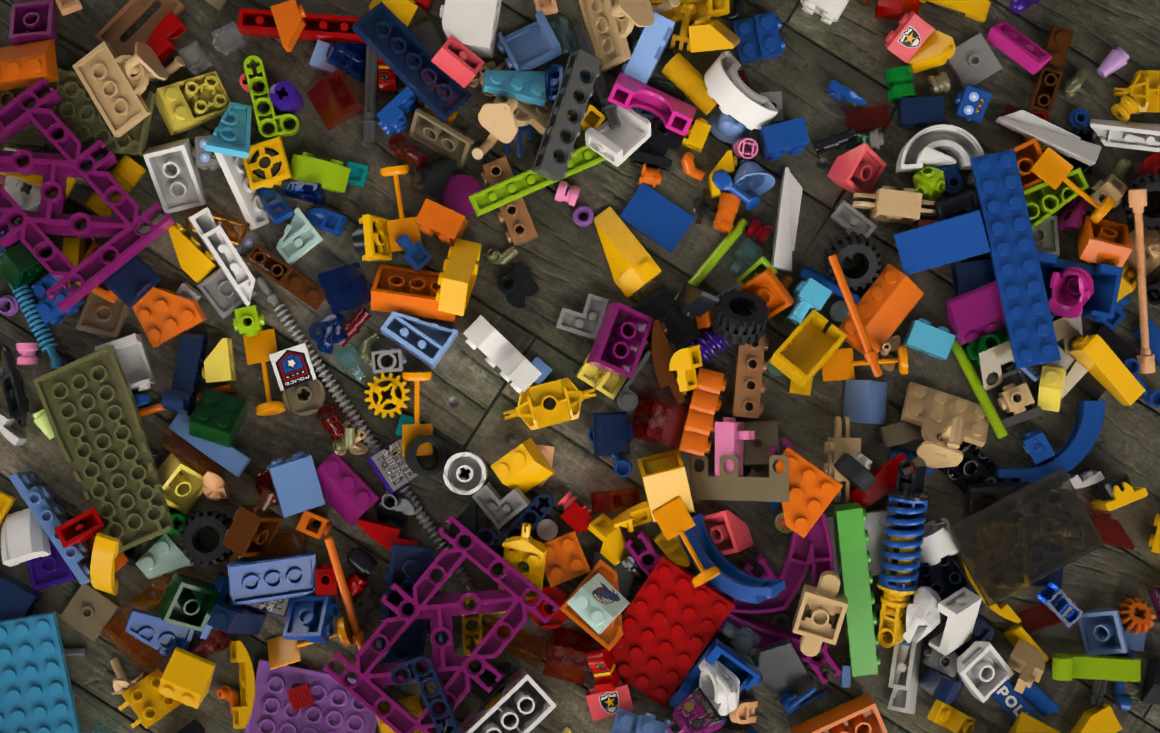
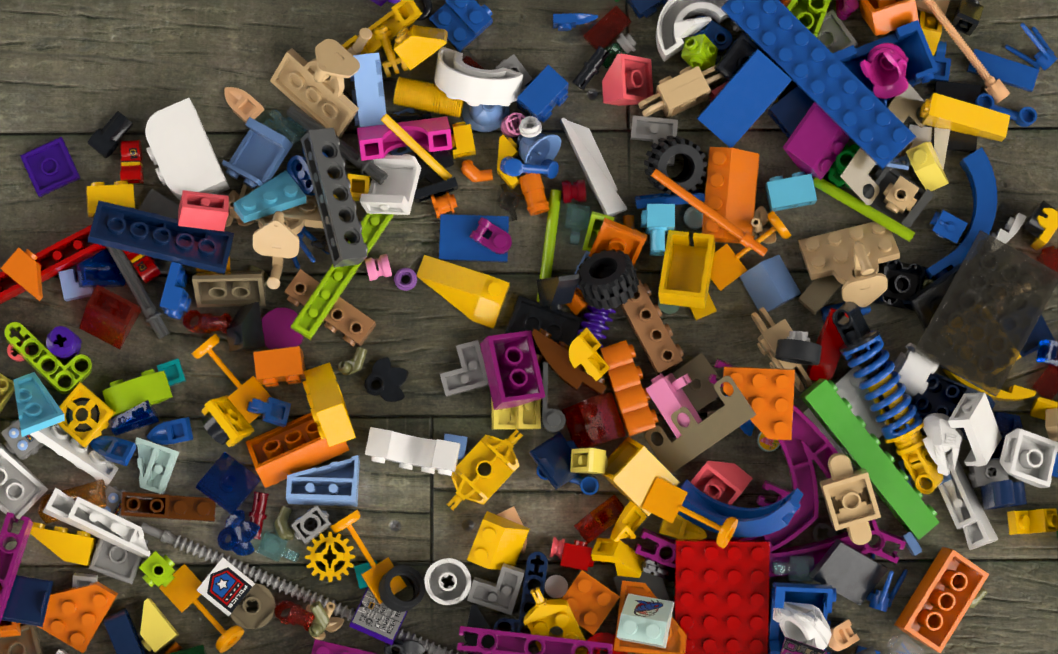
camera: 40 degrees left, 5 degrees down
none -> yellow bar [380,113,452,180]
none -> magenta plate [469,217,512,254]
none -> white plate [519,116,542,138]
none -> light yellow slope [570,448,608,474]

